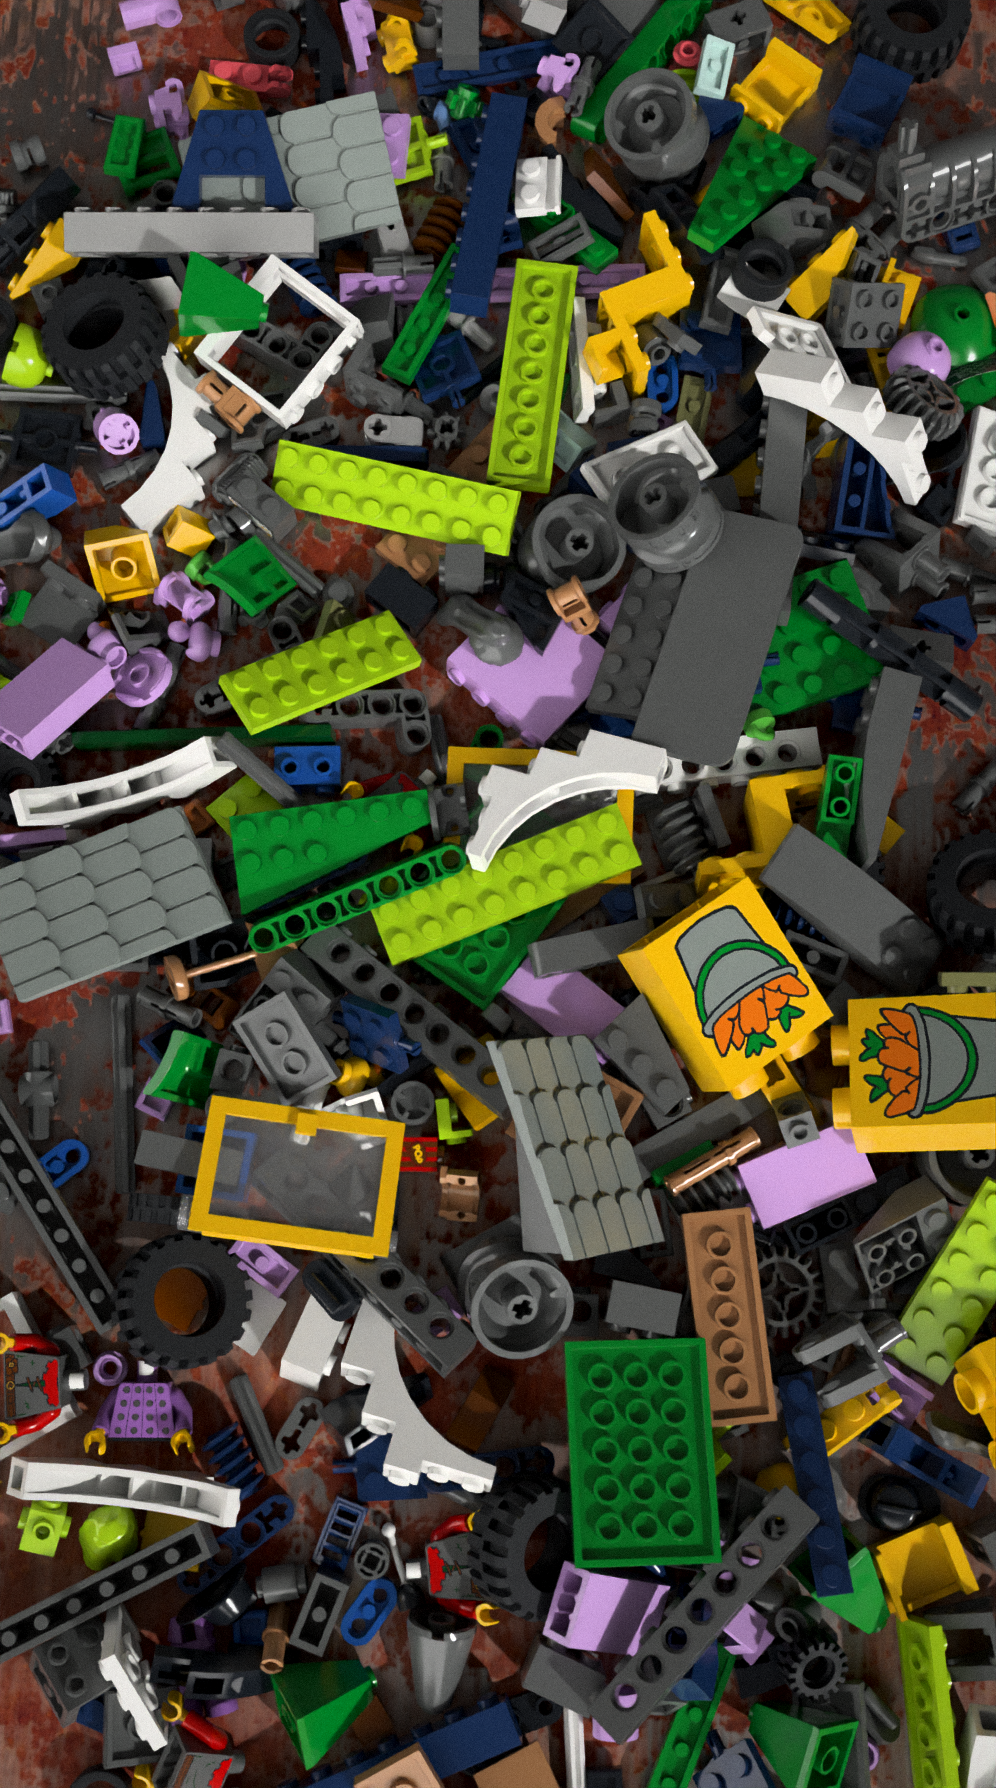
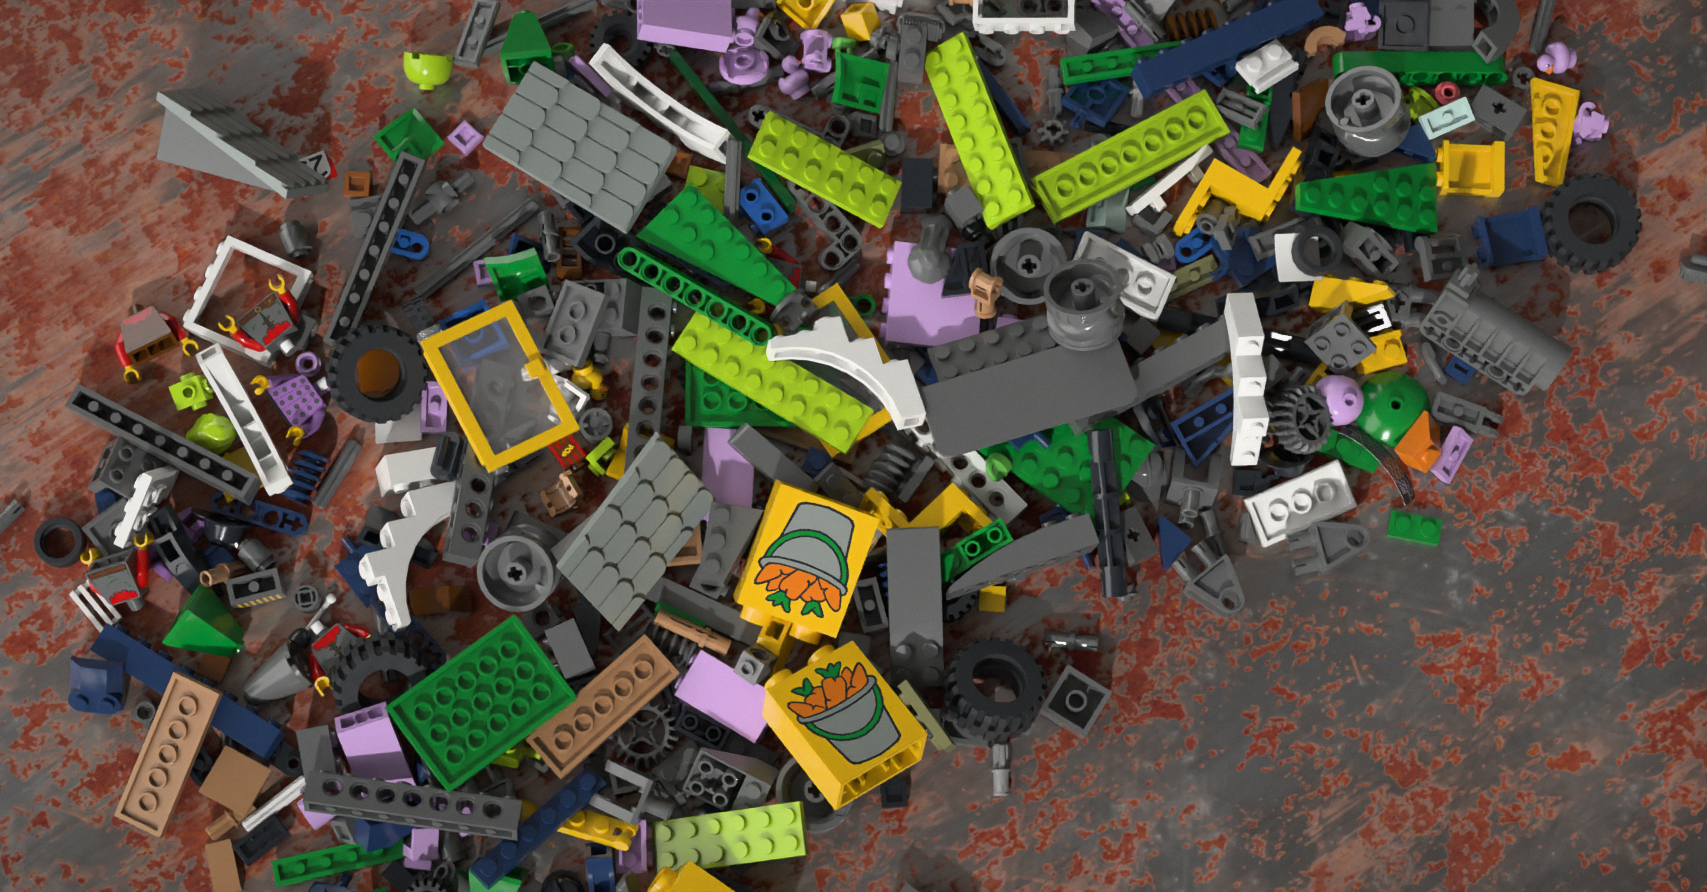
camera: 55 degrees right, 0 degrees up
dark grey tile [134,1129,245,1187] -> none
medium nougat piece [163,922,307,1001] -> none
dark grey beam [275,1396,325,1460] -> none
dark blue slope [311,1492,370,1575] -> none
dark blue plate [332,993,422,1074] -> none
blue plate [340,1576,397,1646] -> none
dark grey bracket [343,338,403,416] -> none
light grey piece [364,414,424,447] -> none
black plate [377,1053,434,1099] -> none
dark grey pin [564,56,602,117] -> none
yellow panel [582,328,625,385] -> none
white plate [746,306,851,384] -> none

